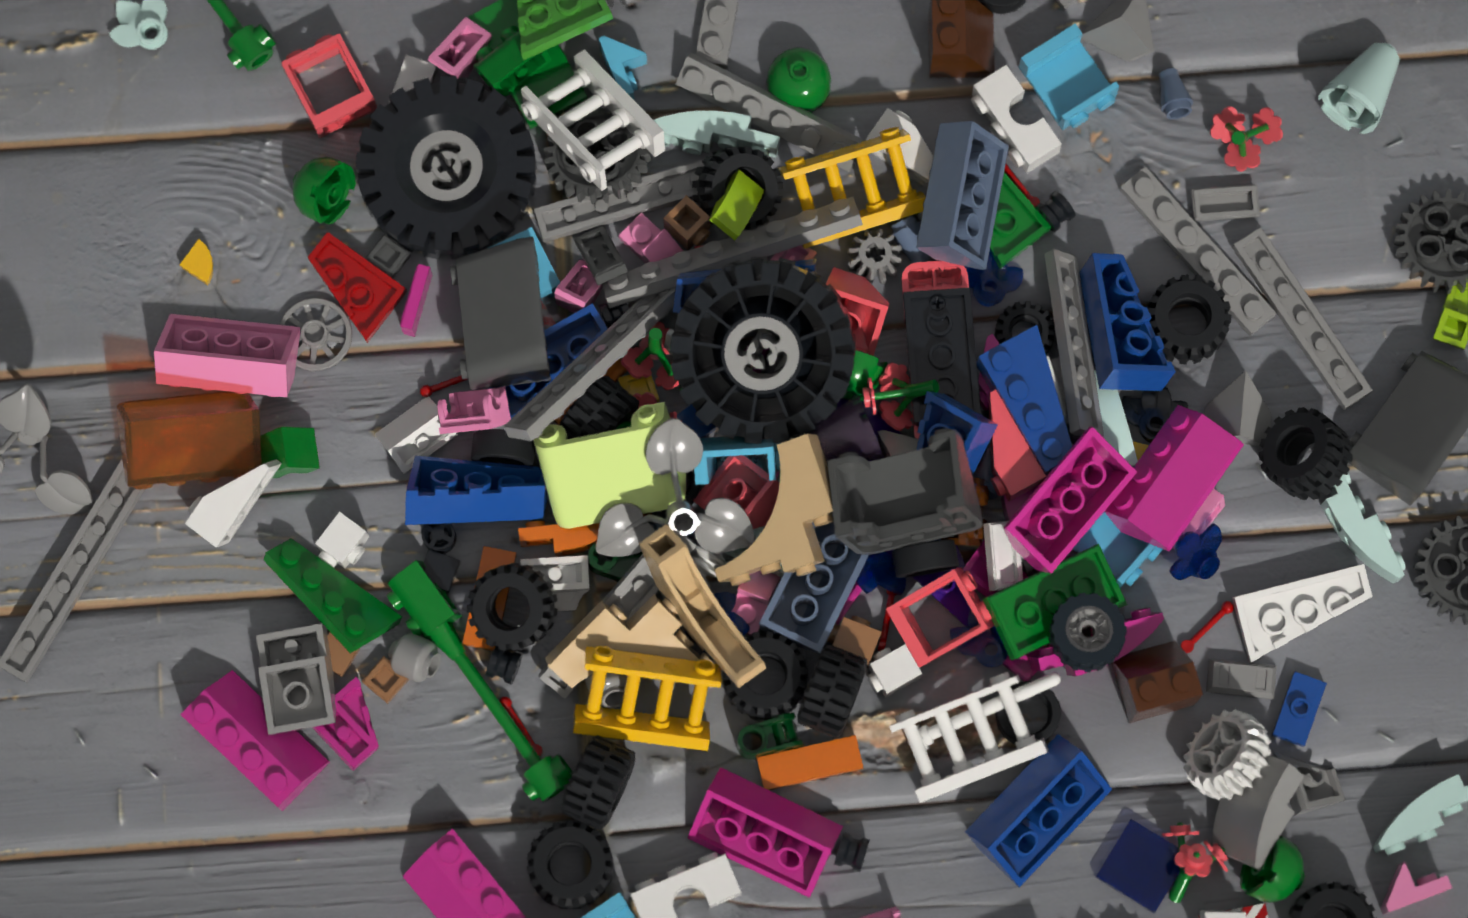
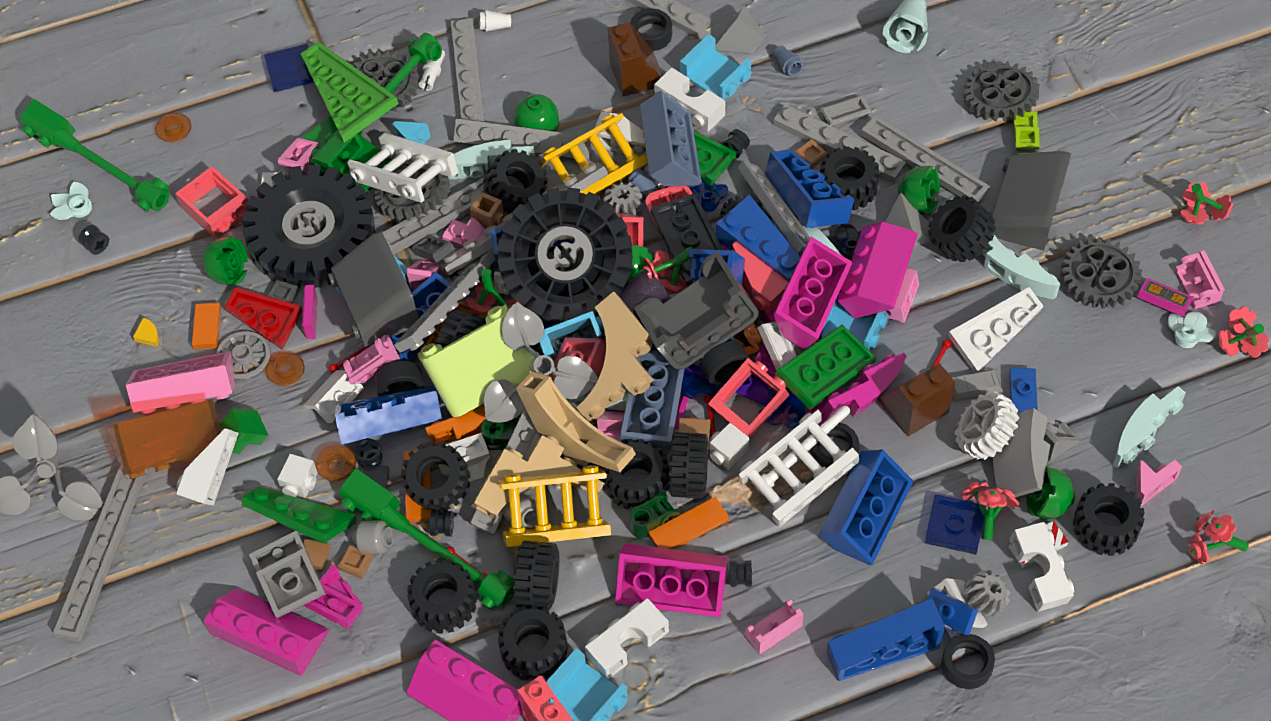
camera: 15 degrees left, 20 degrees down
lime slope [709,170,764,241] -> none
black wheel [1049,593,1127,672] -> none
clear blue plate [1169,523,1222,580] -> none
coral plant [1210,106,1283,172] -> none
none -> black wheel [78,225,109,255]
none -> orange tile [192,303,221,349]
none -> clear orange piece [266,352,305,386]
none -> clear orange piece [316,445,356,481]
none -> black tyre [407,559,477,634]
none -> medium nougat tile [794,139,827,170]
none -> green cylinder [898,166,940,214]

